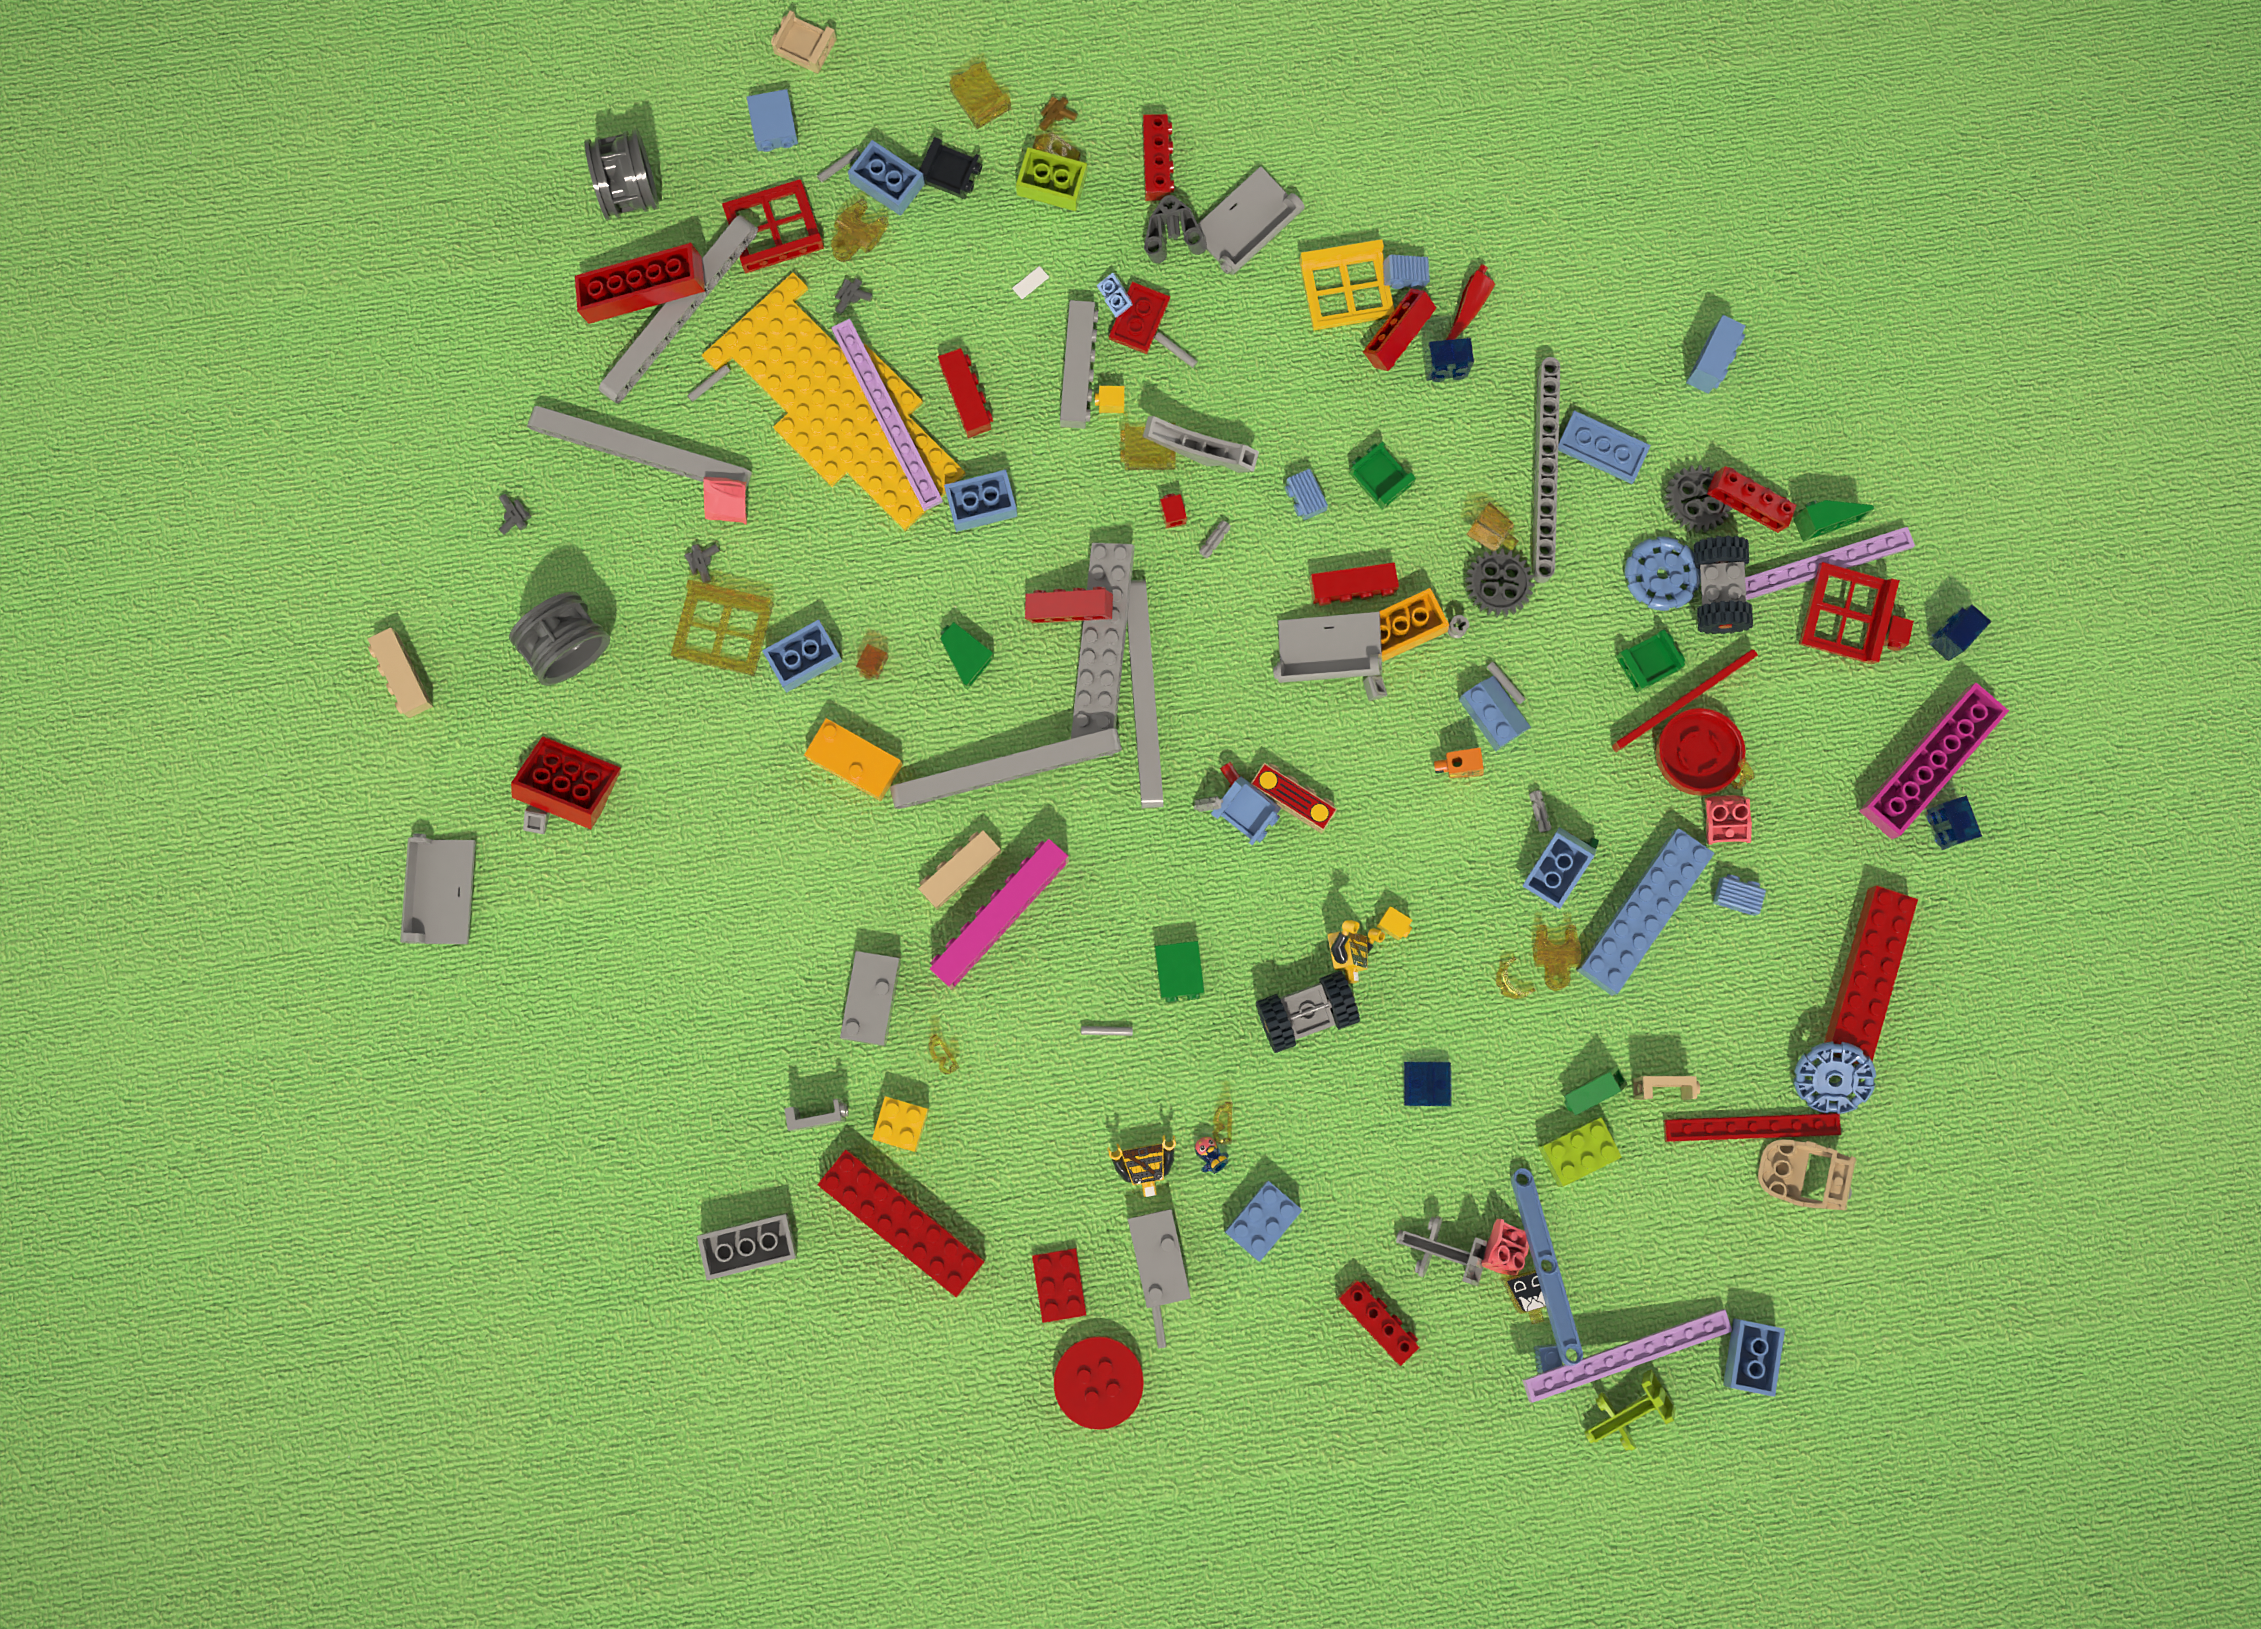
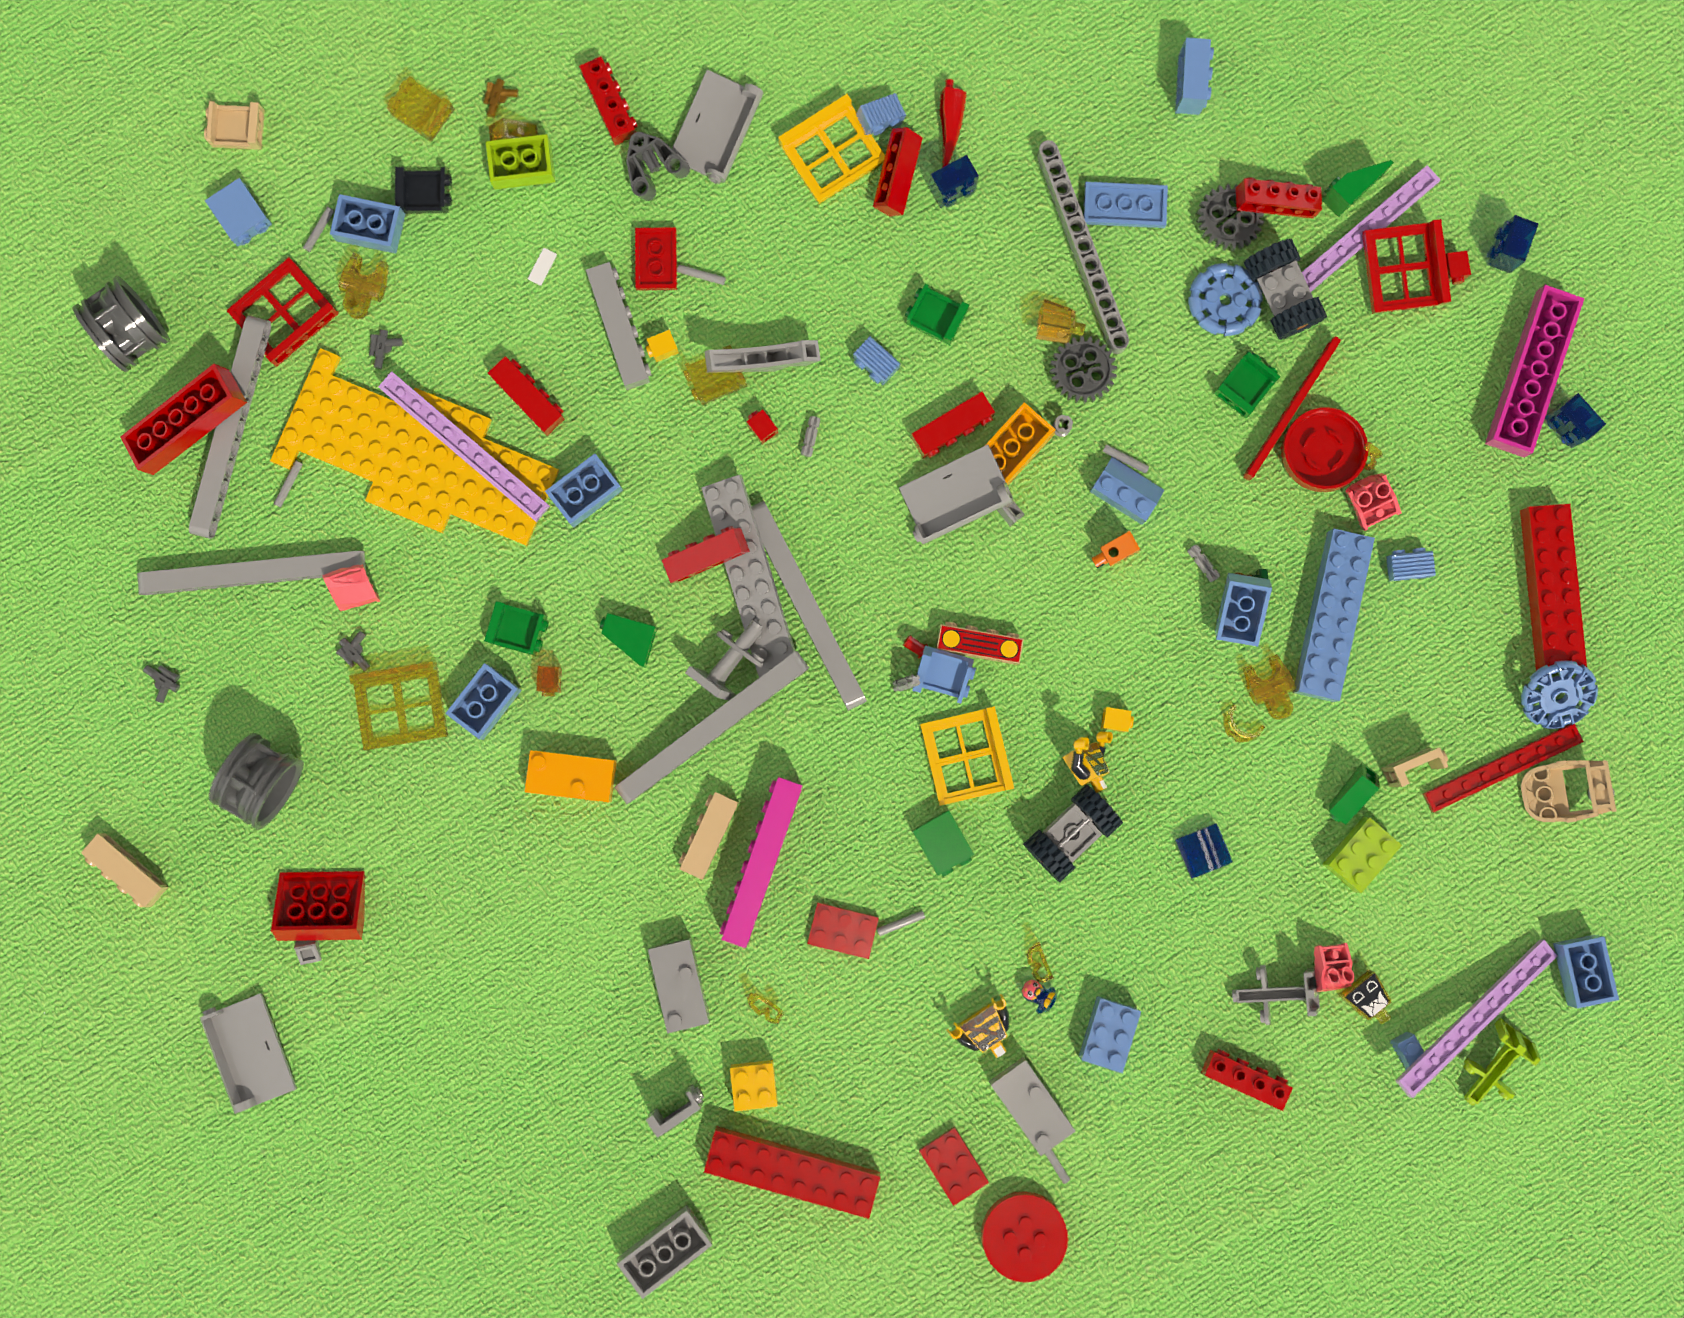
camera: 20 degrees left, 5 degrees up
light blue slope [1097,273,1133,317] -> none
medium blue beam [1511,1168,1583,1366] -> none
none -> green panel [484,601,549,656]
none -> light grey piece [685,620,764,701]
none -> plate [807,902,879,959]
none -> yellow window [920,706,1014,806]

